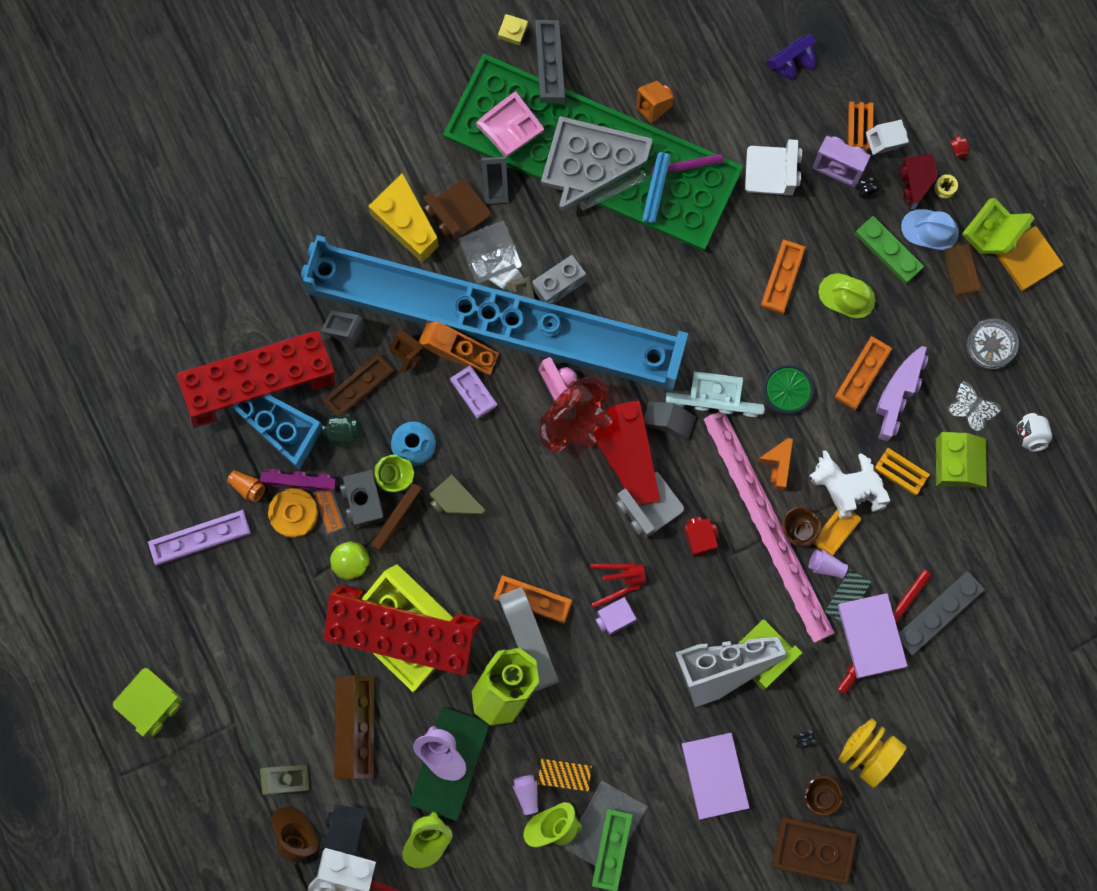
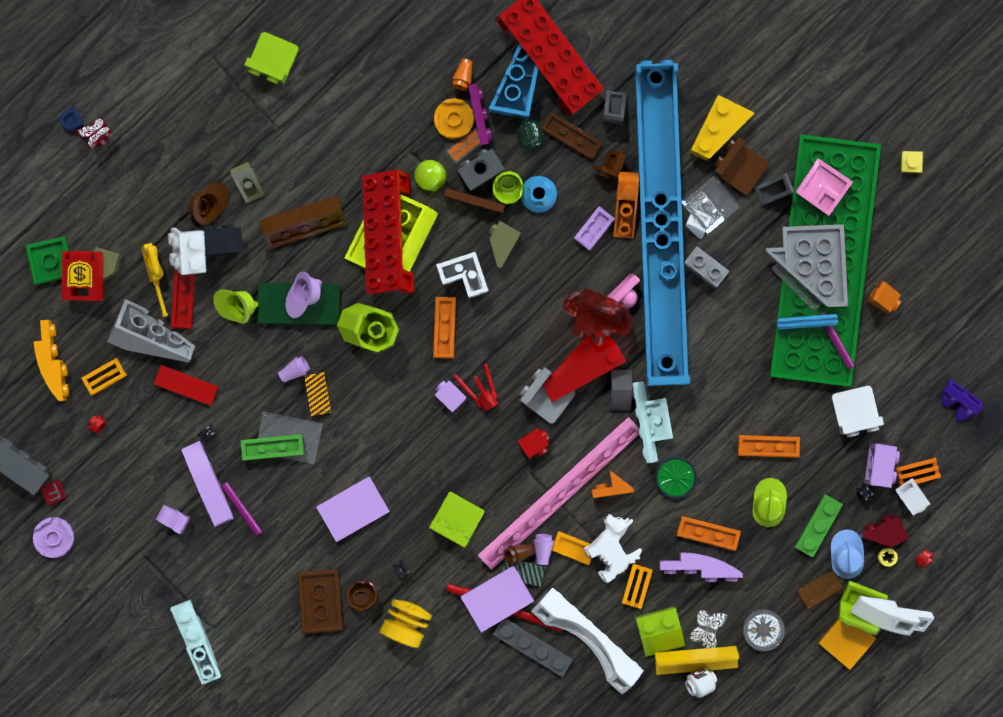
camera: 75 degrees right, 10 degrees up
lavender tile [148,510,251,566] -> none
light grey beam [498,587,559,692] -> none
dark tan tile [505,276,535,299] -> none
lime piece [523,802,582,848] -> none
dark grey plate [535,20,565,103] -> none
light grey wedge [675,637,787,707] -> none
reddish brown hair [782,507,821,547] -> none
none -> white brick [437,252,488,298]
none -> reddish brown cone [504,543,536,565]
none -> white arch [531,588,643,694]
none -> yellow panel [655,646,739,675]
none -> white slope [851,596,934,636]

